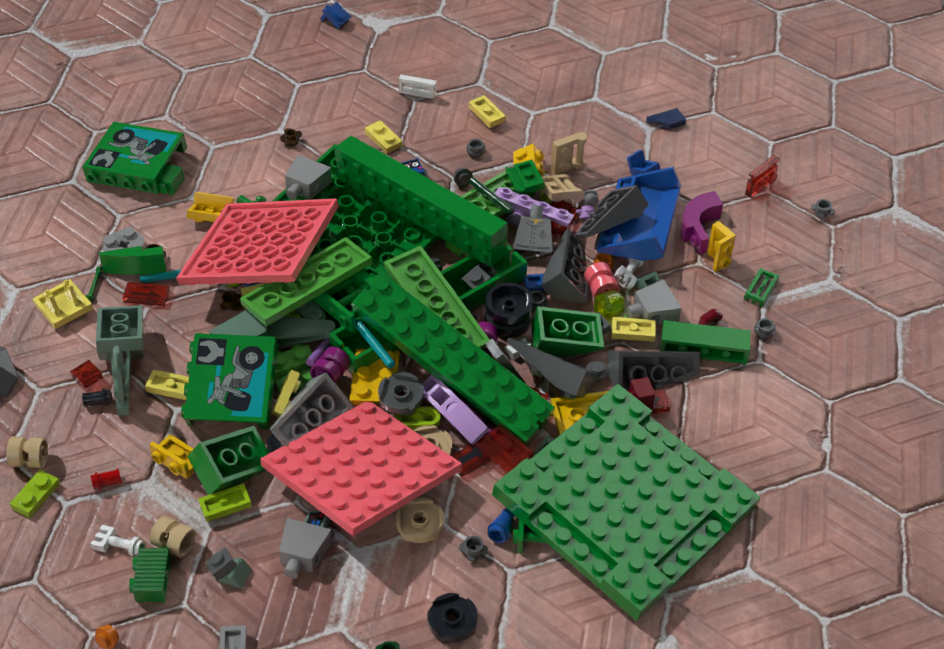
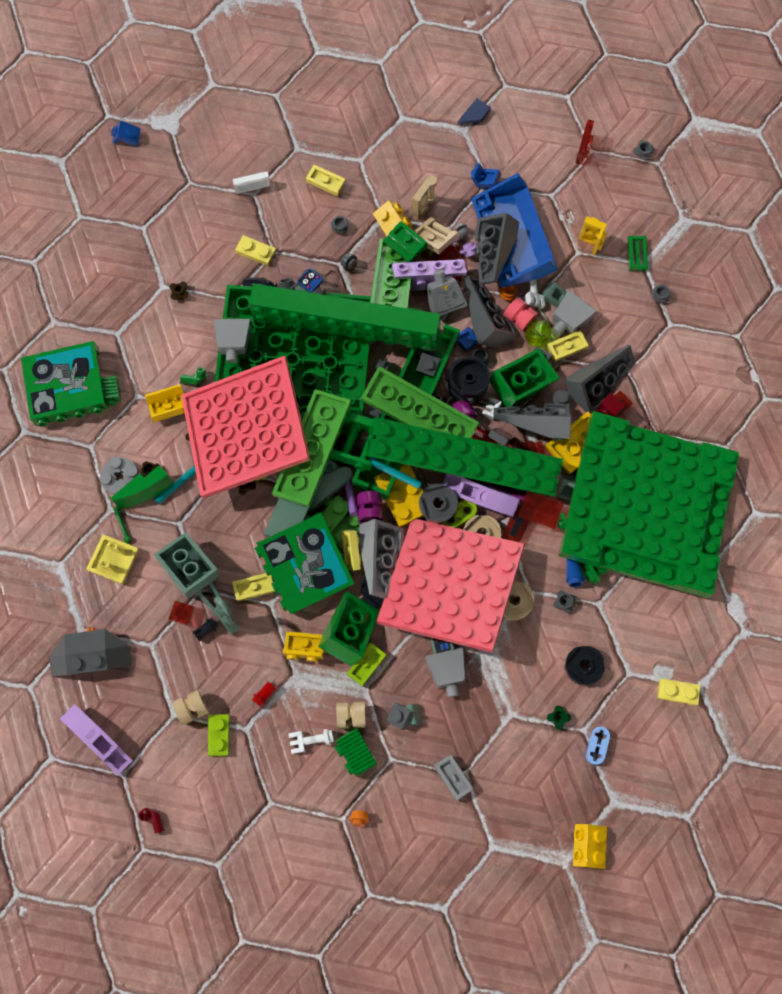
camera: 30 degrees left, 25 degrees up
clear red tile [122,282,170,306] -> none
dark green bar [469,177,514,215] -> none
green brick [660,320,751,364] -> none
magenta arch [681,191,723,254] -> none
dark red arm [698,309,723,325] -> none

